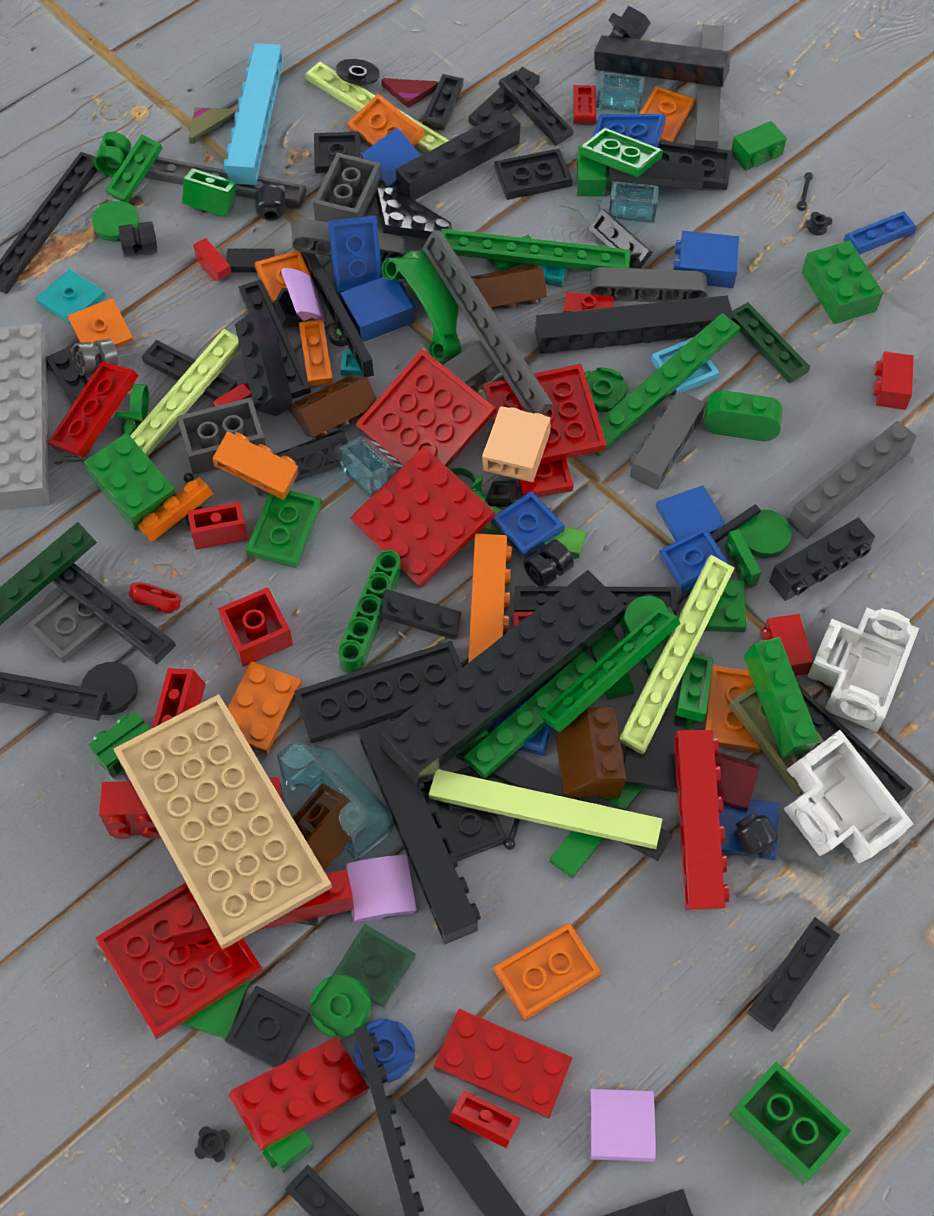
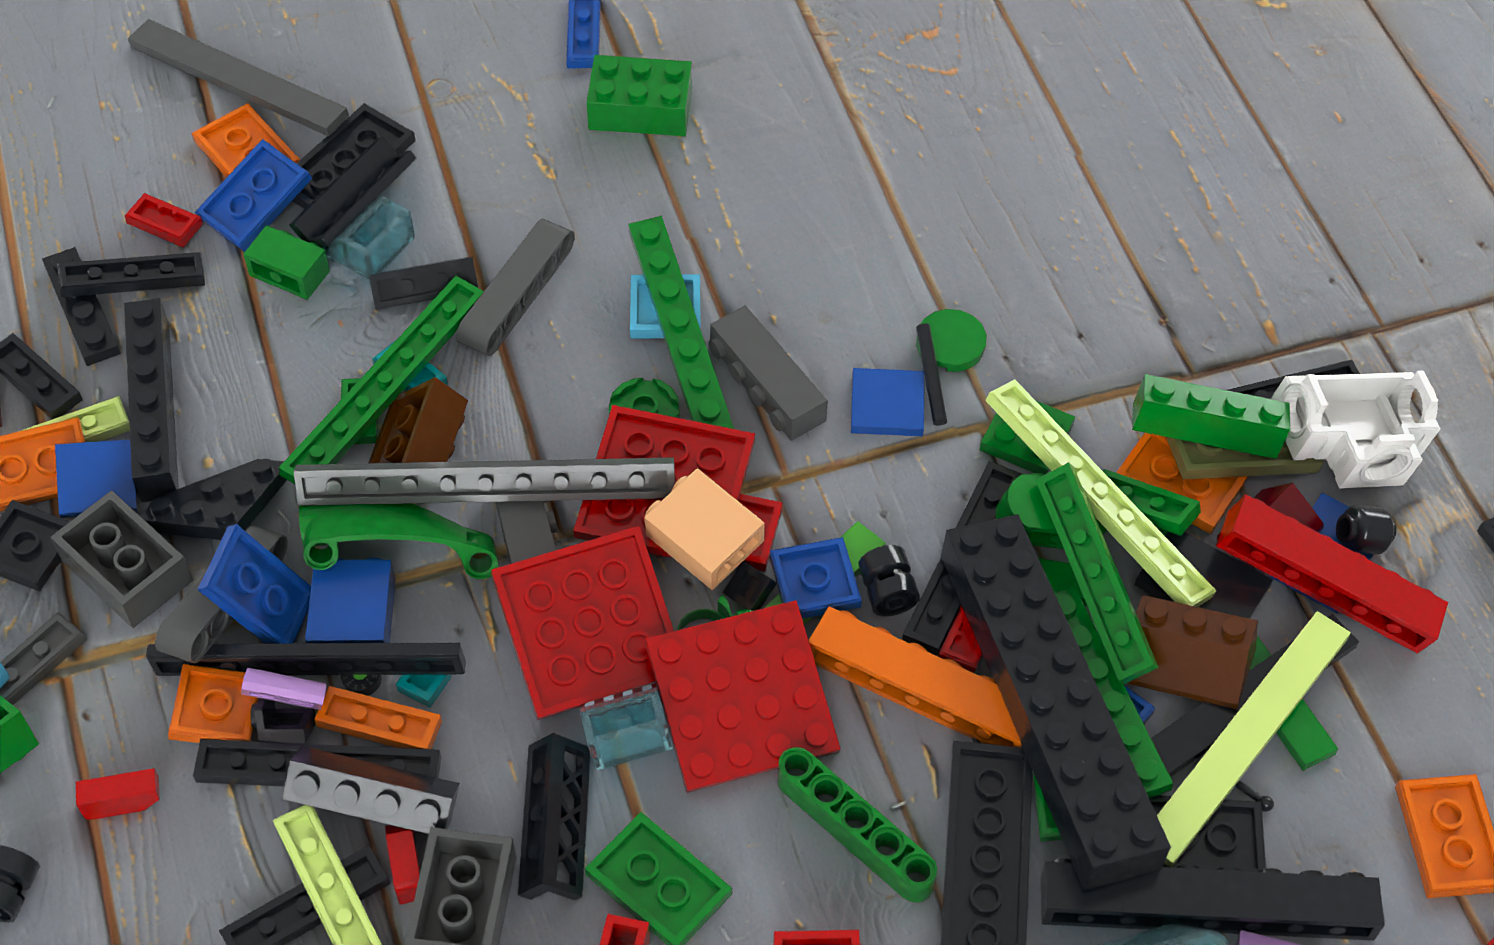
camera: 65 degrees left, 5 degrees down
orange brick [213,431,298,500] -> none
black tile [226,248,275,272] -> none
black head [255,184,286,221] -> none
reddish brown slope [288,374,377,438] -> none
black plate [378,589,461,640] -> none
black tile [494,148,573,200] -> none
black brick [535,295,734,354] -> none
red plate [564,292,614,312] -> none
green tile [579,128,663,178] -> none
black brick [594,35,730,87] -> none
clear light blue slope [596,72,646,113] -> none
black brick [608,5,651,40] -> none
blue tile [659,528,729,592] -> none
blue brick [673,230,739,288] -> none
green brick [704,390,783,442] -> none
green plate [724,529,761,588] -> none
green brick [731,121,787,171] -> none
dark green plate [732,302,810,384] -> none
red brick [761,614,813,676] -> none
black brick [769,517,875,601] -> none
dark grey brick [788,420,917,539] -> none
black hinge [797,172,813,211] -> none
black plate [805,212,833,236] -> none
white piece [807,608,919,732] -> none
red brick [873,351,914,410] -> none

